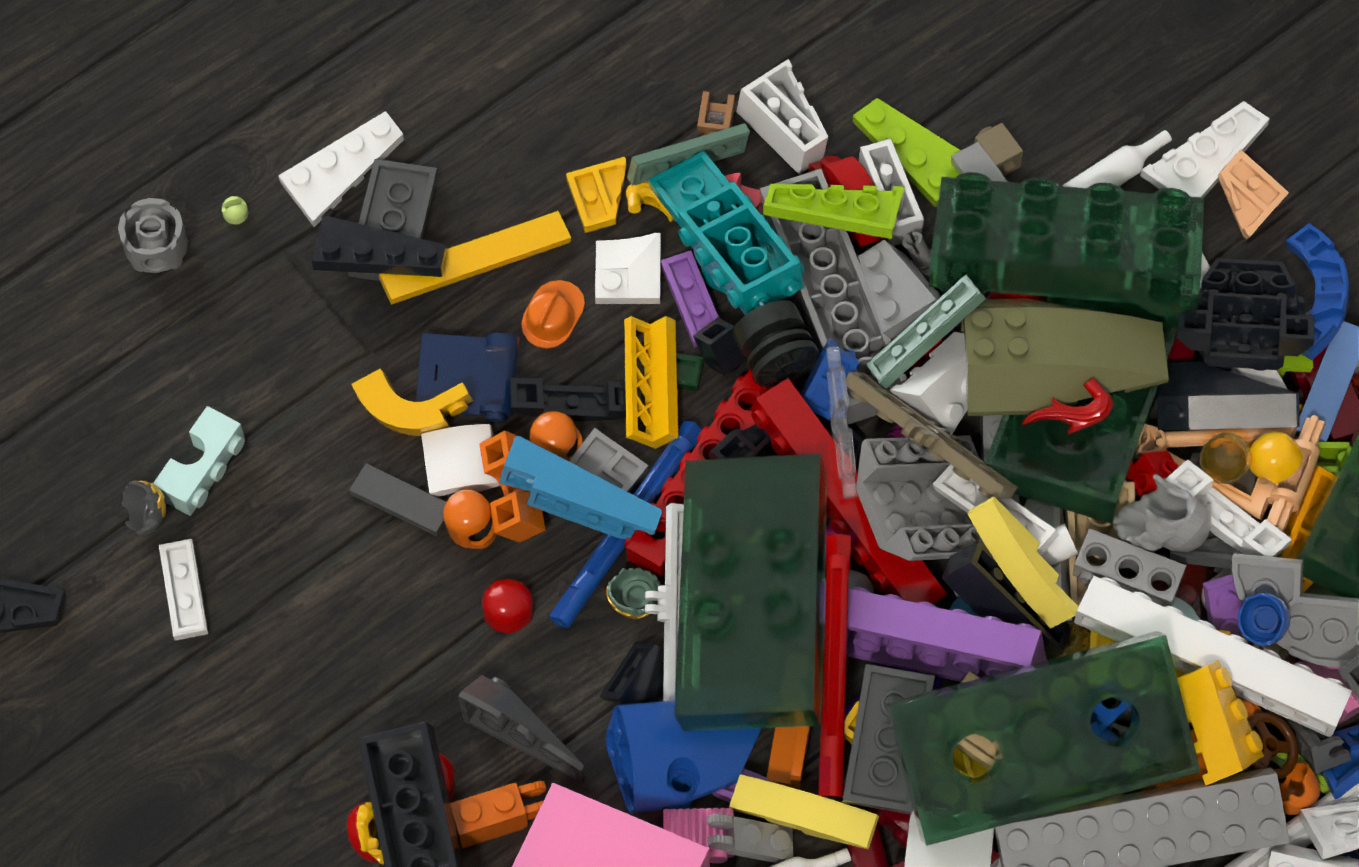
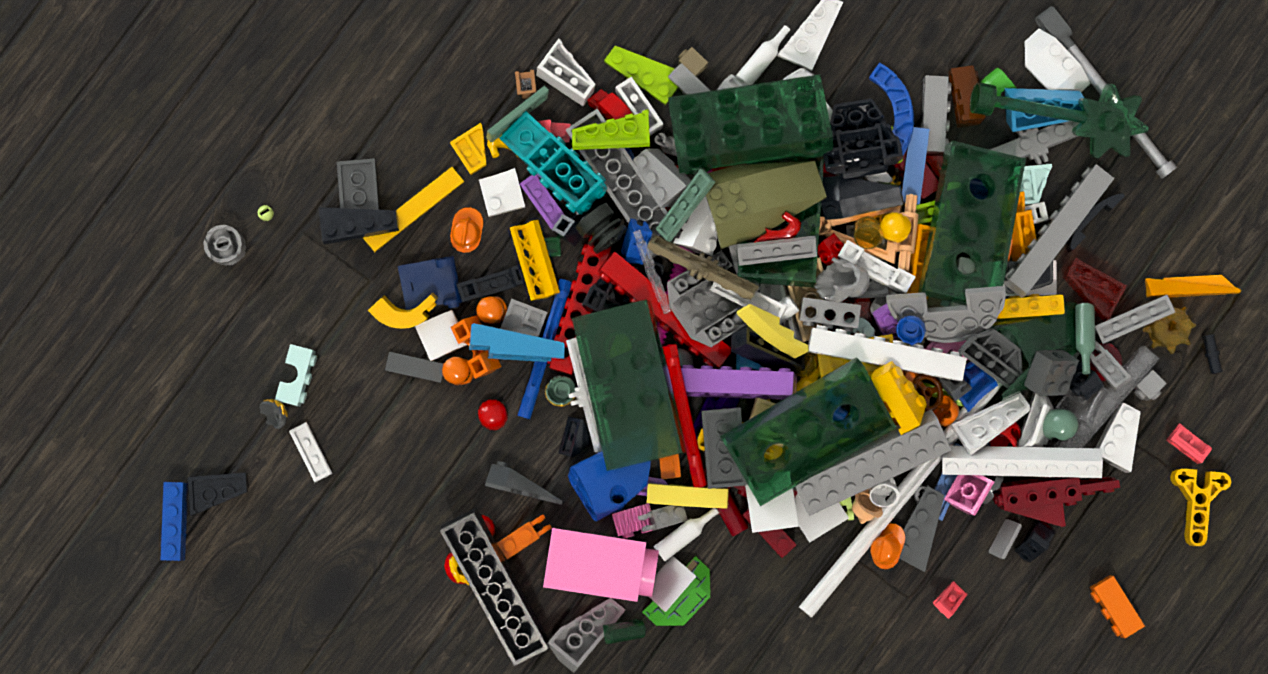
camera: 15 degrees left, 20 degrees up
white wing [279,111,404,227] -> none
light nougat wing [1217,150,1289,239] -> none
none -> light grey plate [737,236,817,266]

